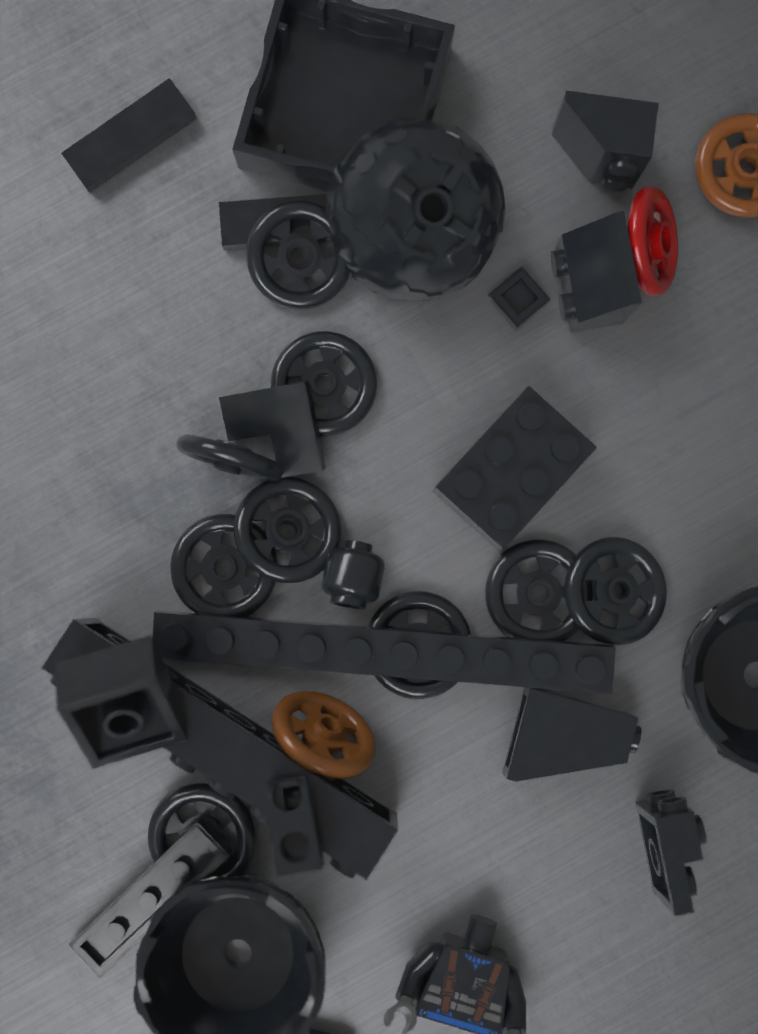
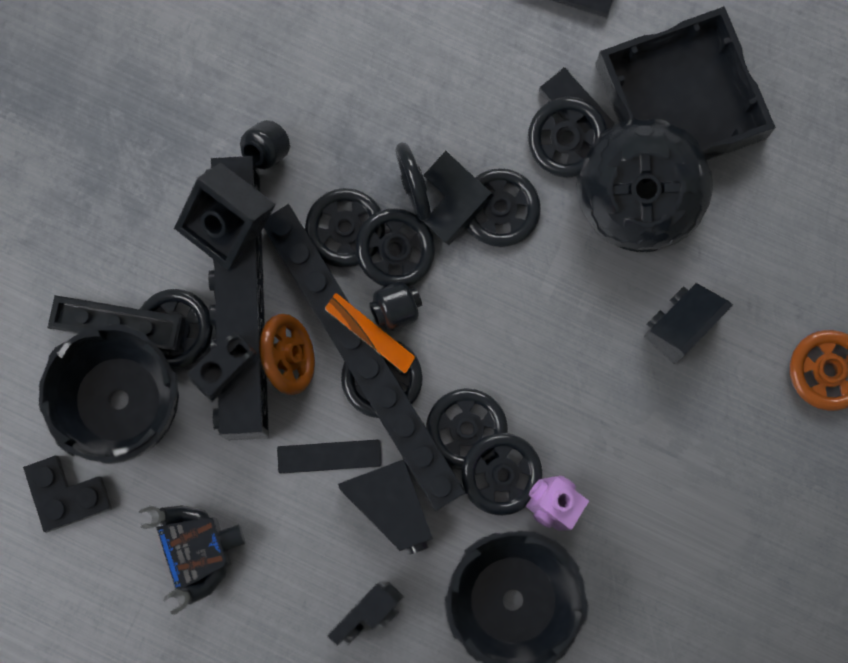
camera: 55 degrees right, 5 degrees down
black brick [433,386,597,552] -> none
black tile [487,267,551,331] -> none
black slope [552,90,659,192] -> none
red plate [627,186,678,296] -> none
none -> black head [240,120,290,170]
none -> black sticker [277,439,381,473]
none -> orange sticker [325,293,415,373]
none -> lavender brick [526,476,589,531]

